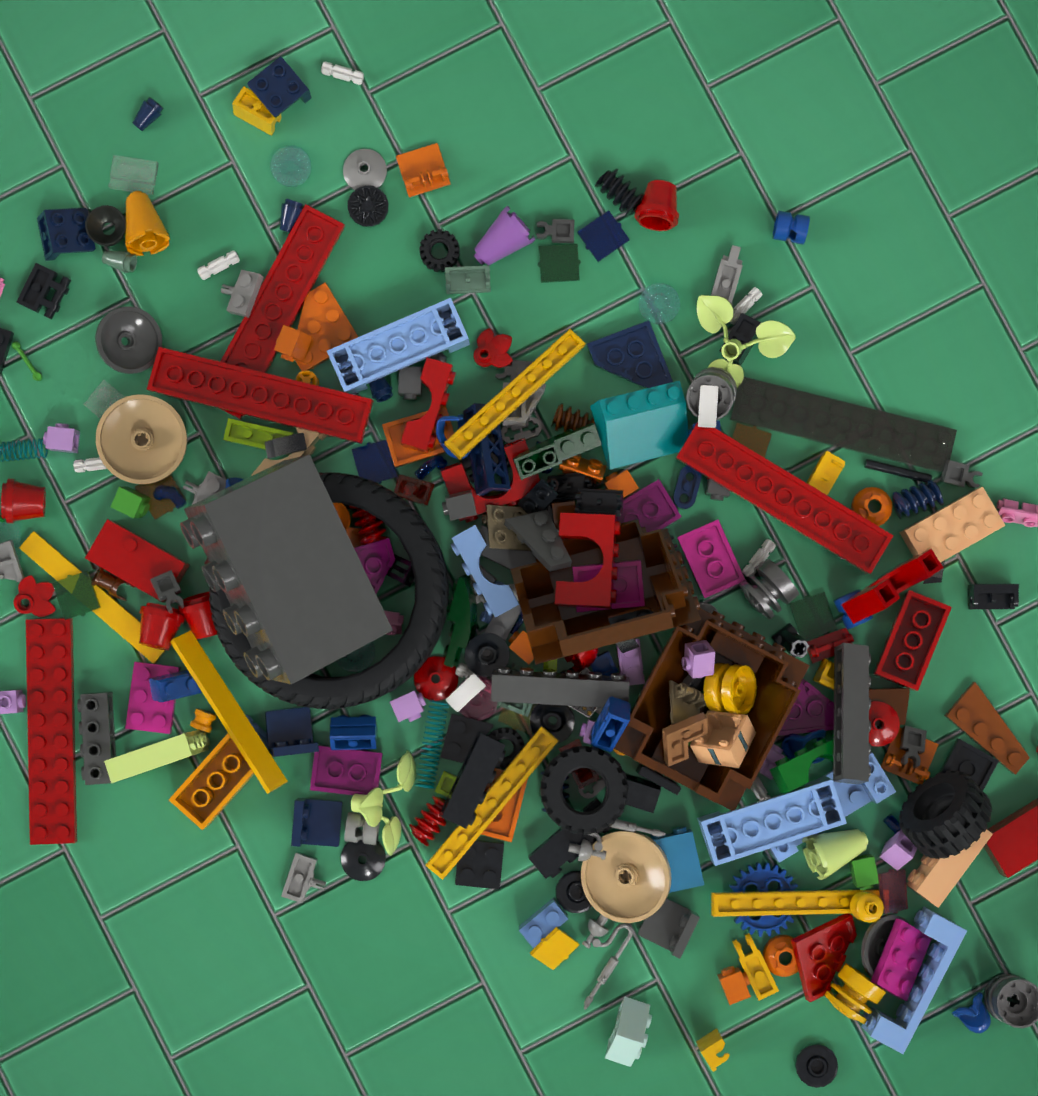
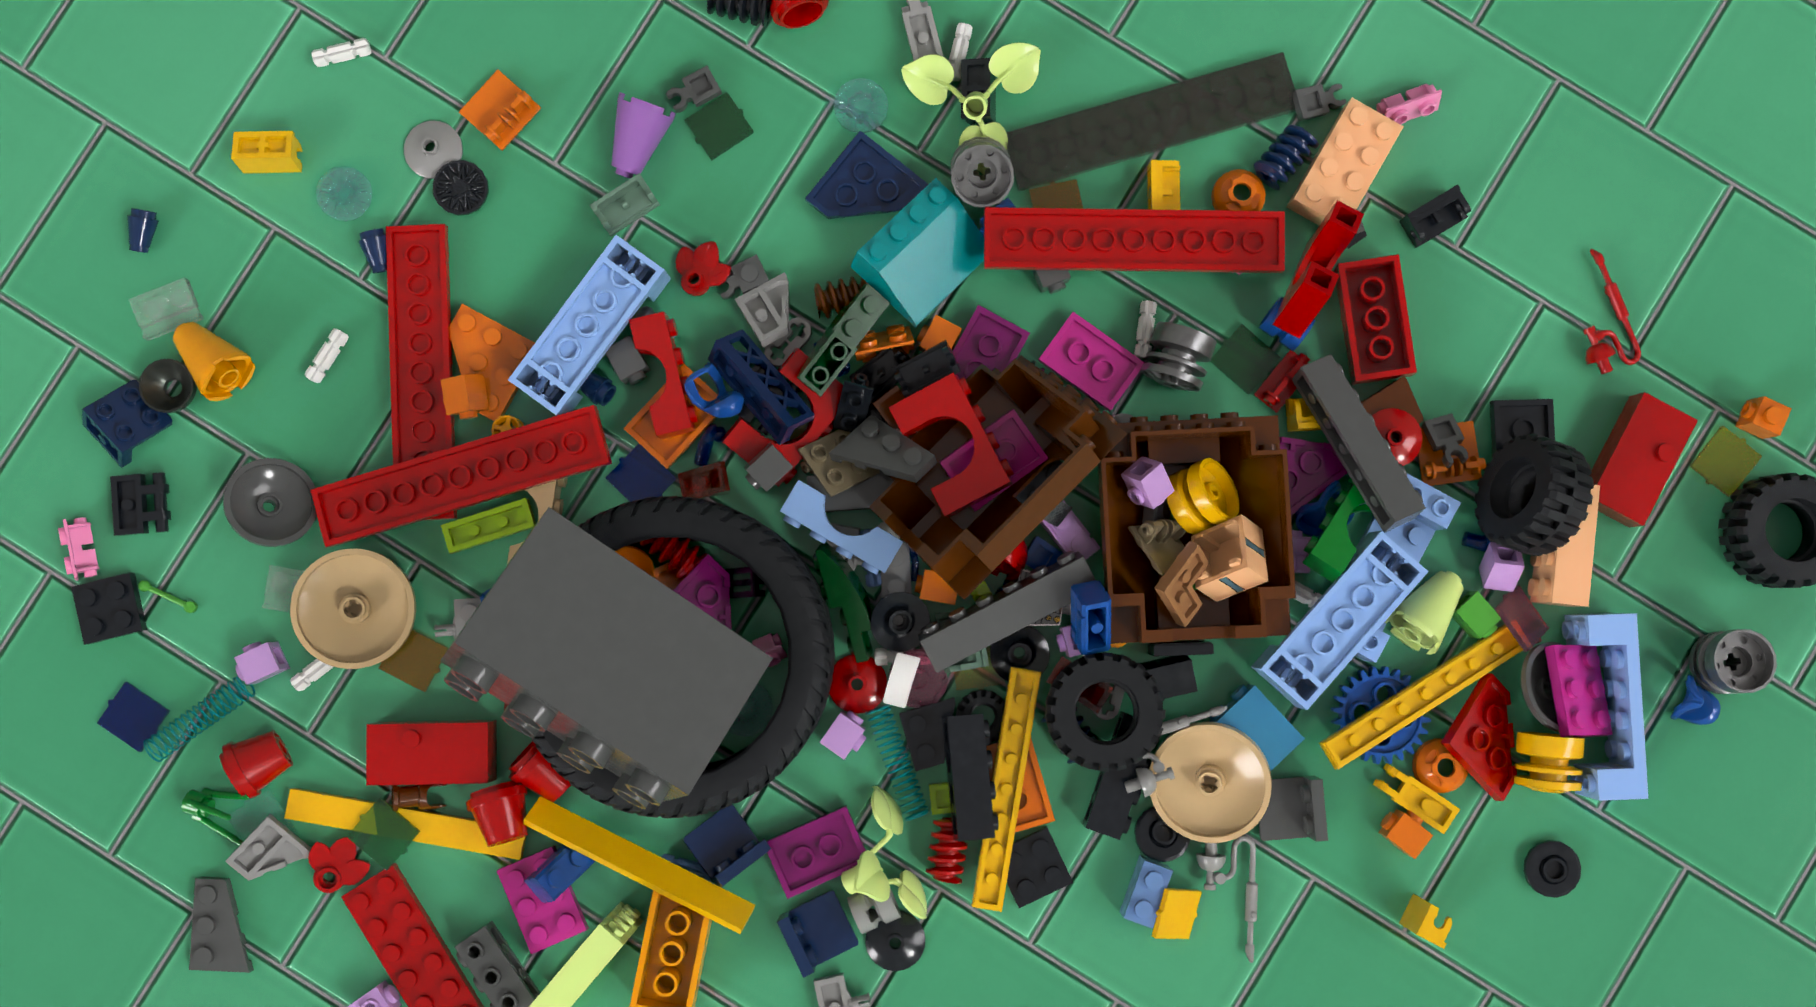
camera: 30 degrees left, 0 degrees up
sand green cone [102,250,137,273] -> none
bright green brick [111,486,151,518] -> none
dark grey plate [150,570,184,613] -> none
clear blue arm [153,485,187,509] -> none
light orange wheel [190,708,217,733] -> none
light grey plate [221,270,264,318] -> none
dark blue bracket [247,56,311,117] -> none
black sticker [265,433,307,459] -> none
blue brick [330,715,377,750] -> none
black tyre [419,229,460,272] -> none
yellow tile [444,329,586,460] -> none
clear blue piece [577,211,630,262] -> none
light aqua brick [605,997,652,1067] -> none
dark blue plate [673,465,702,509] -> none
white sticker [698,385,719,428] -> none
black piece [771,623,809,658] -> none
yellow head [850,891,884,923] -> none
black bar [864,459,932,482] -> none
dark orange wing [944,682,1030,775] -> none

